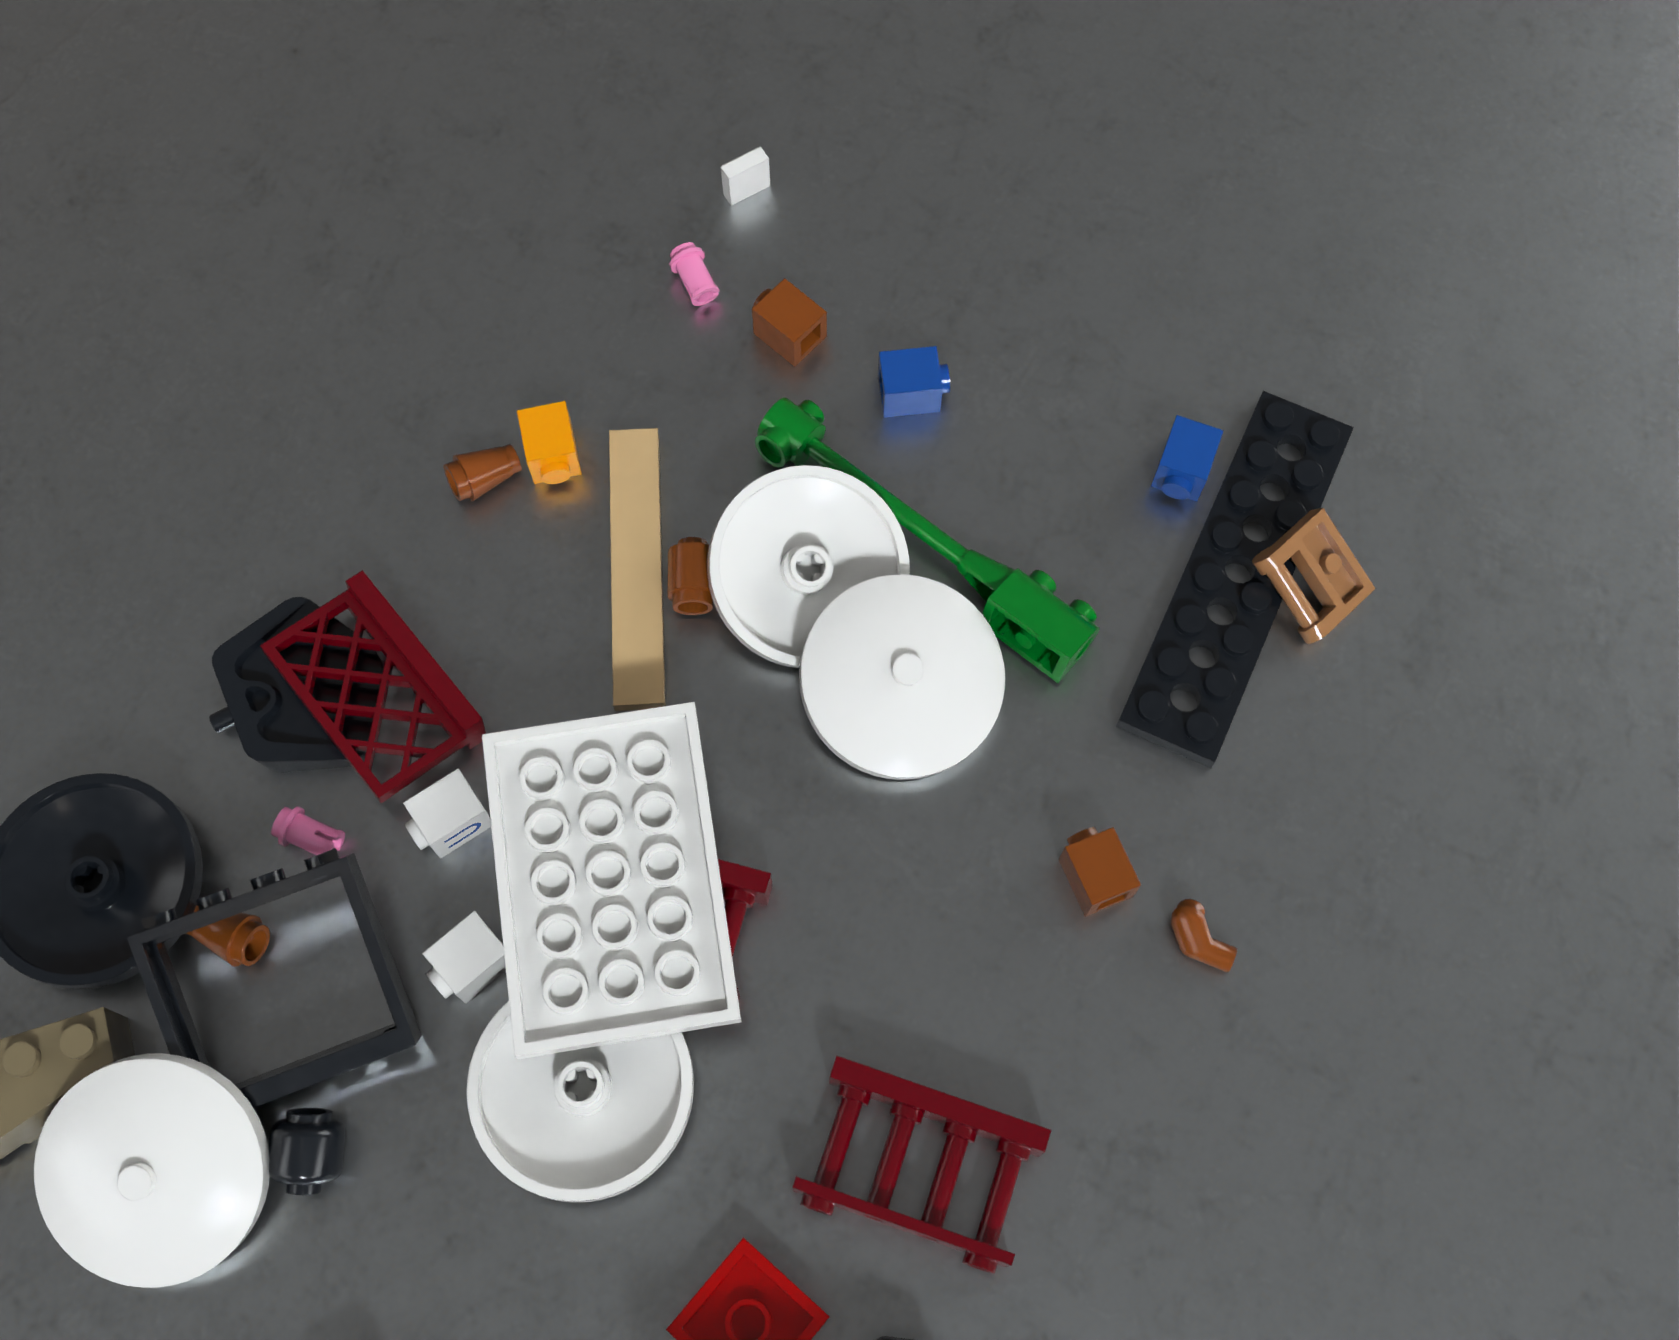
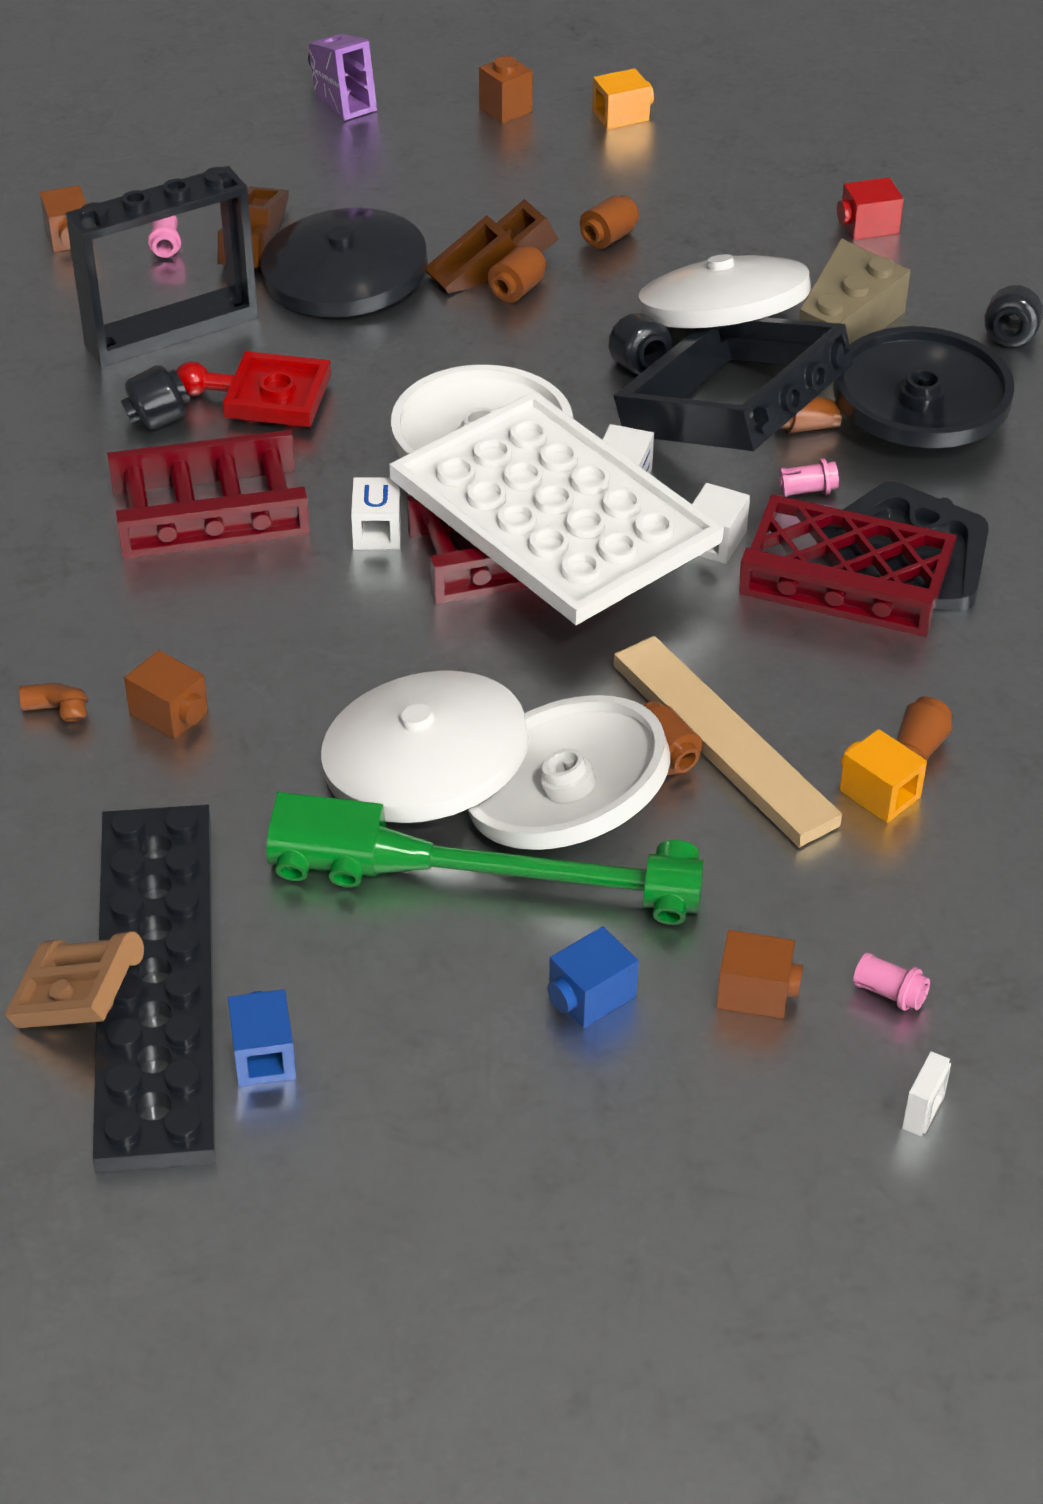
camera: 150 degrees right, 25 degrees down
none -> white brick [351,477,402,550]

